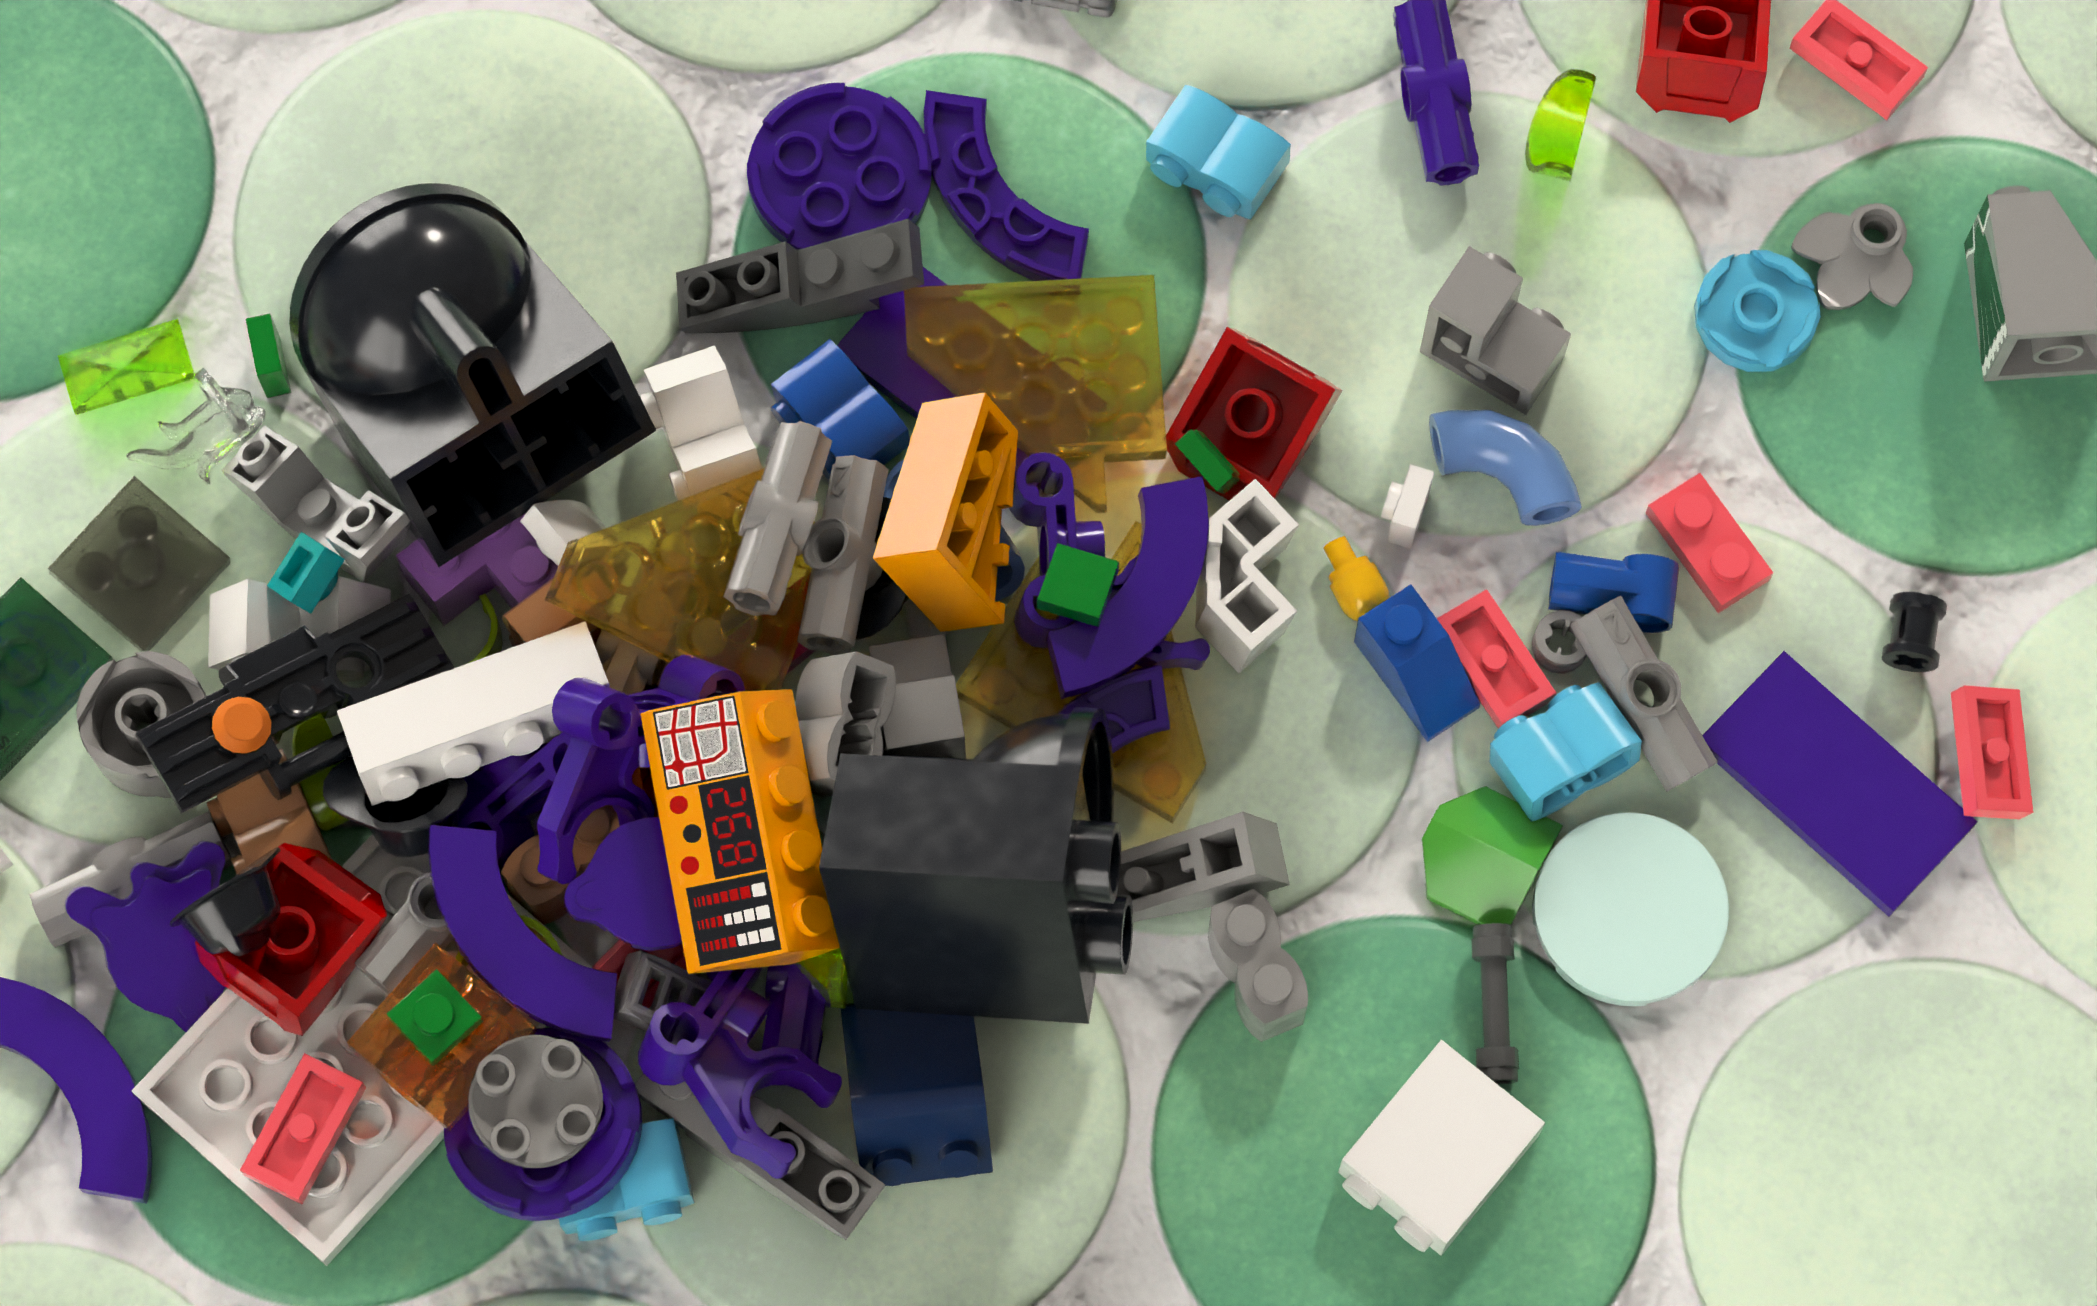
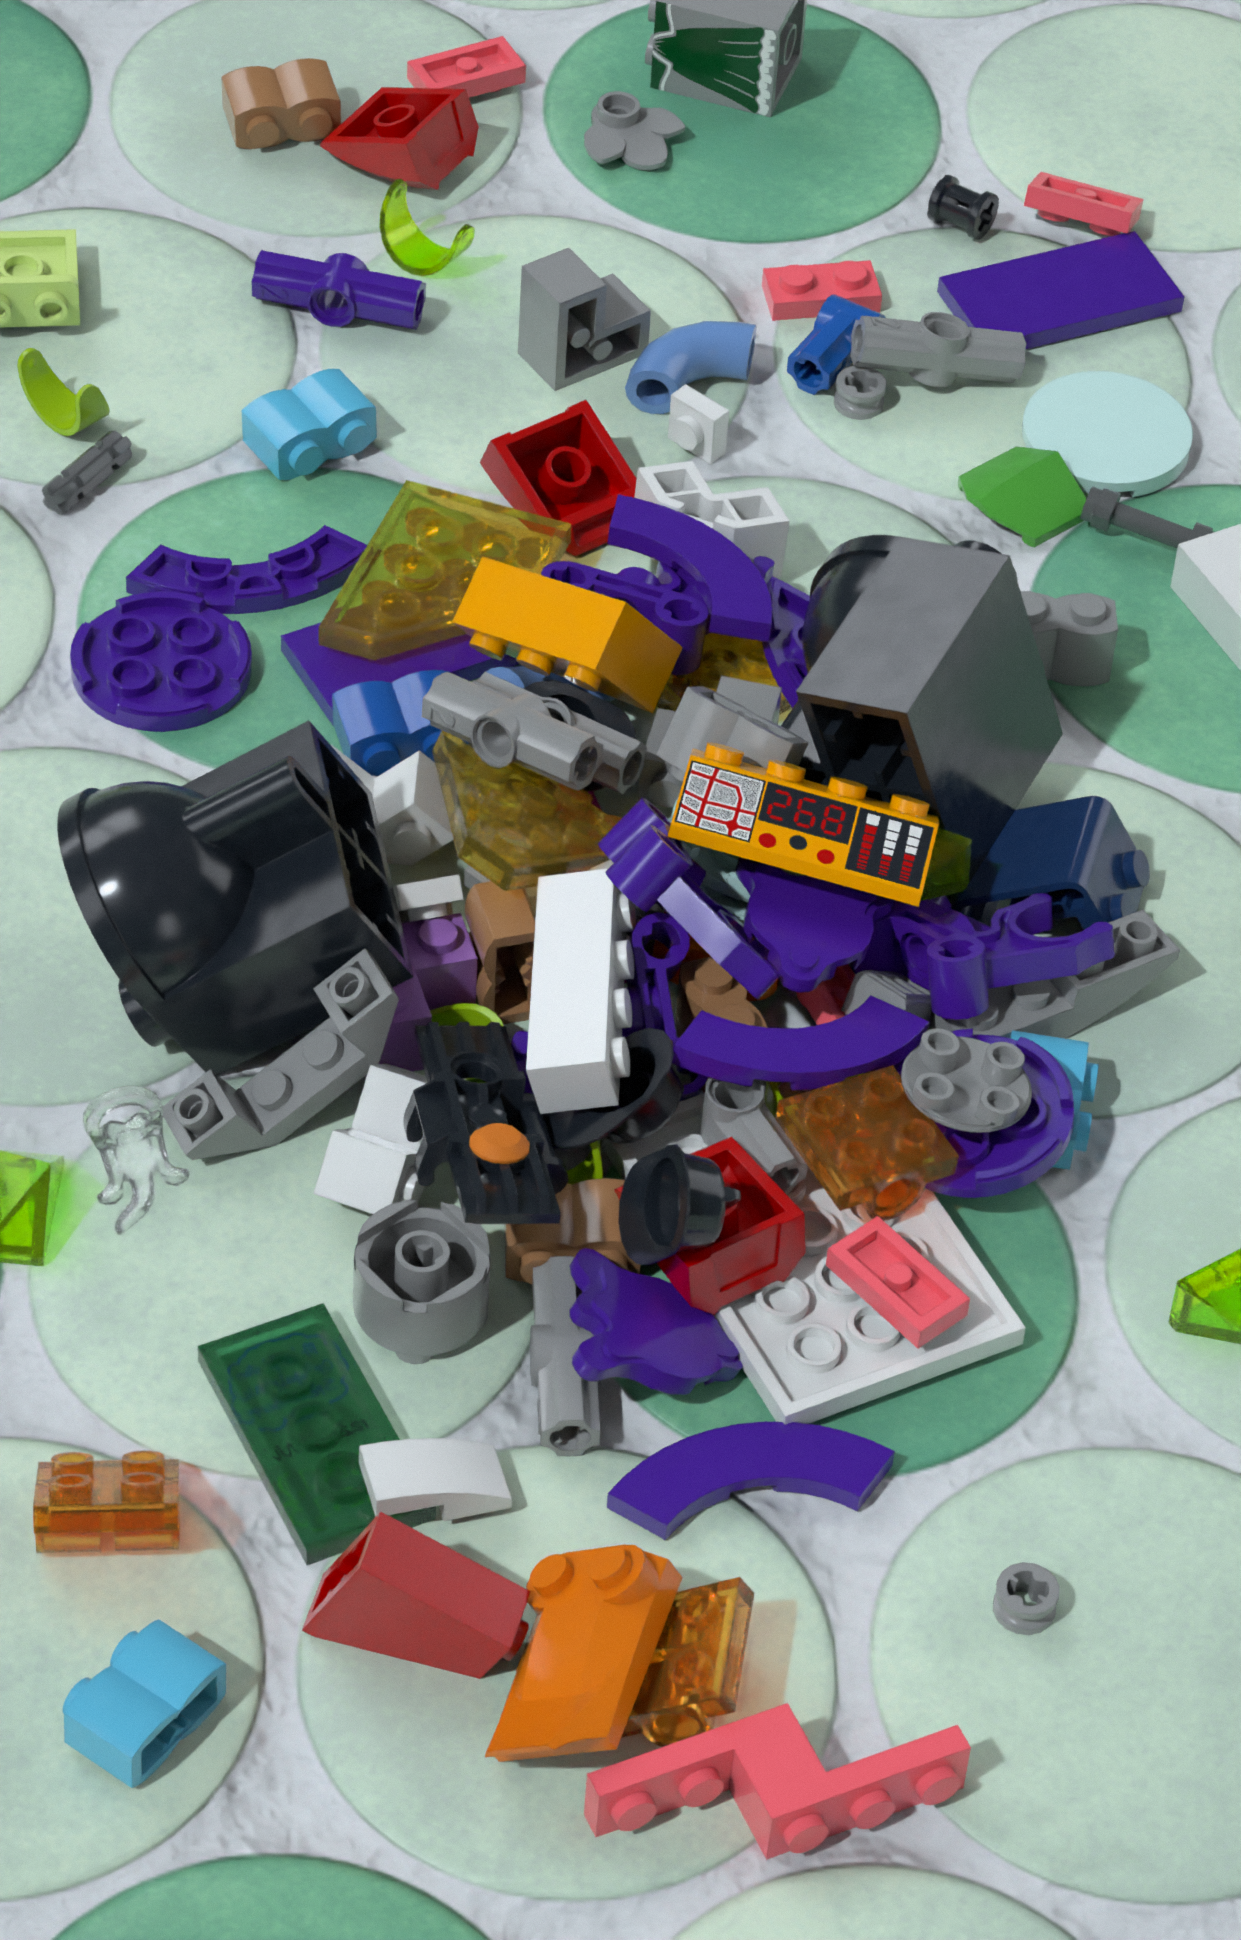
camera: 70 degrees left, 25 degrees down
clear smoke plate [48,476,231,652] -> none
green tile [246,313,291,398] -> none
teal plate [267,532,345,614] -> none
green plate [387,969,483,1066] -> none
dark grey slope [676,219,924,333] -> none
green tile [1037,543,1119,627] -> none
green tile [1175,429,1241,494] -> none
yellow cylinder [1323,536,1389,622] -> none
blue slope [1354,584,1480,742] -> none
coral plate [1437,589,1557,729] -> none
medium azure brick [1489,682,1642,822] -> none
medium azure tile [1694,250,1821,372] -> none

